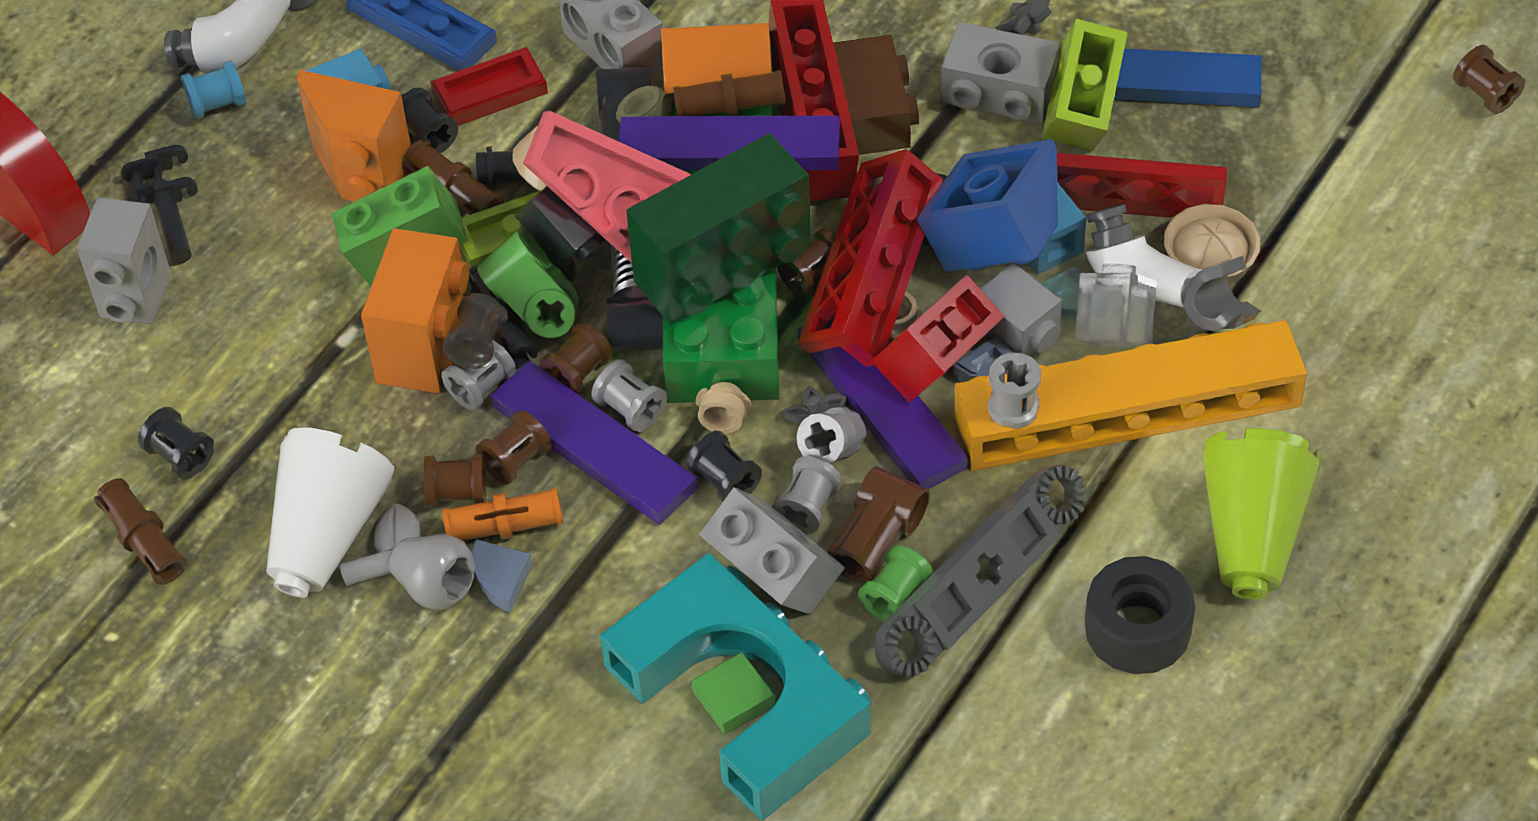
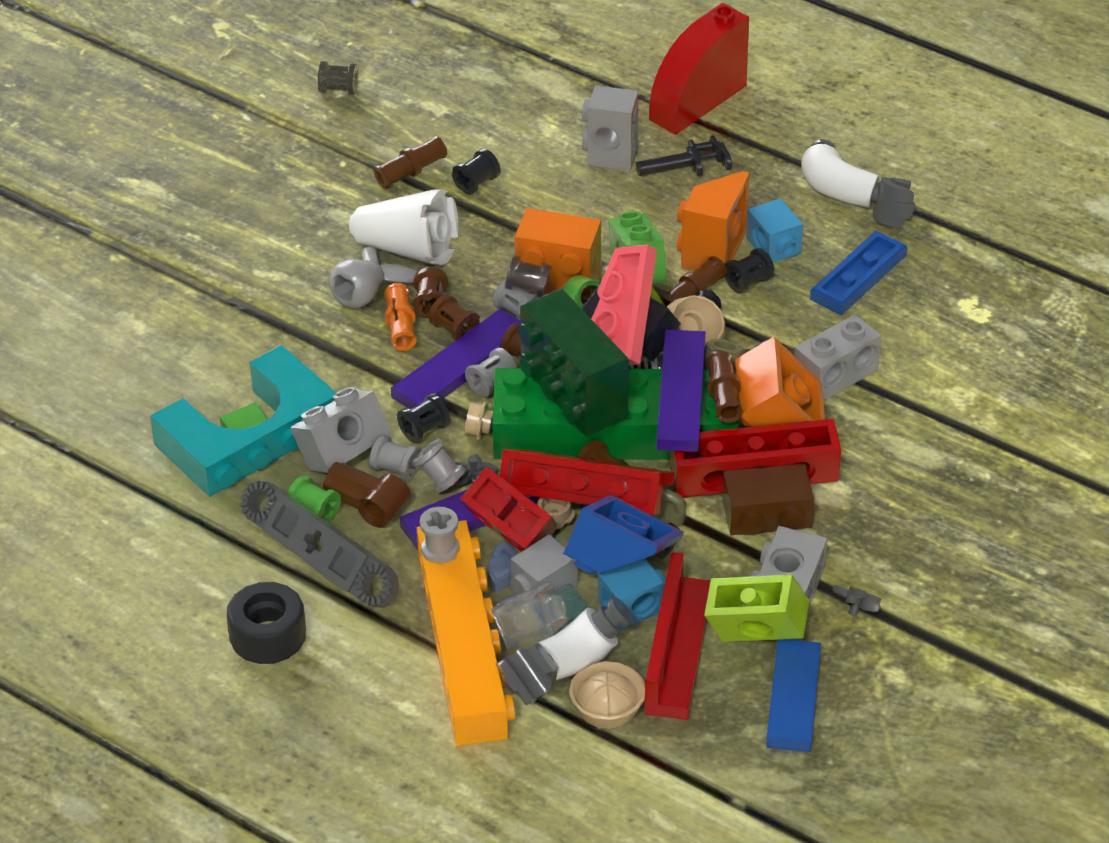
camera: 90 degrees right, 10 degrees down
dark azure bush [181,60,246,120] -> none
red tile [430,47,548,126] -> none
sand blue tile [472,539,532,612] -> none
lime cone [1202,428,1321,600] -> none

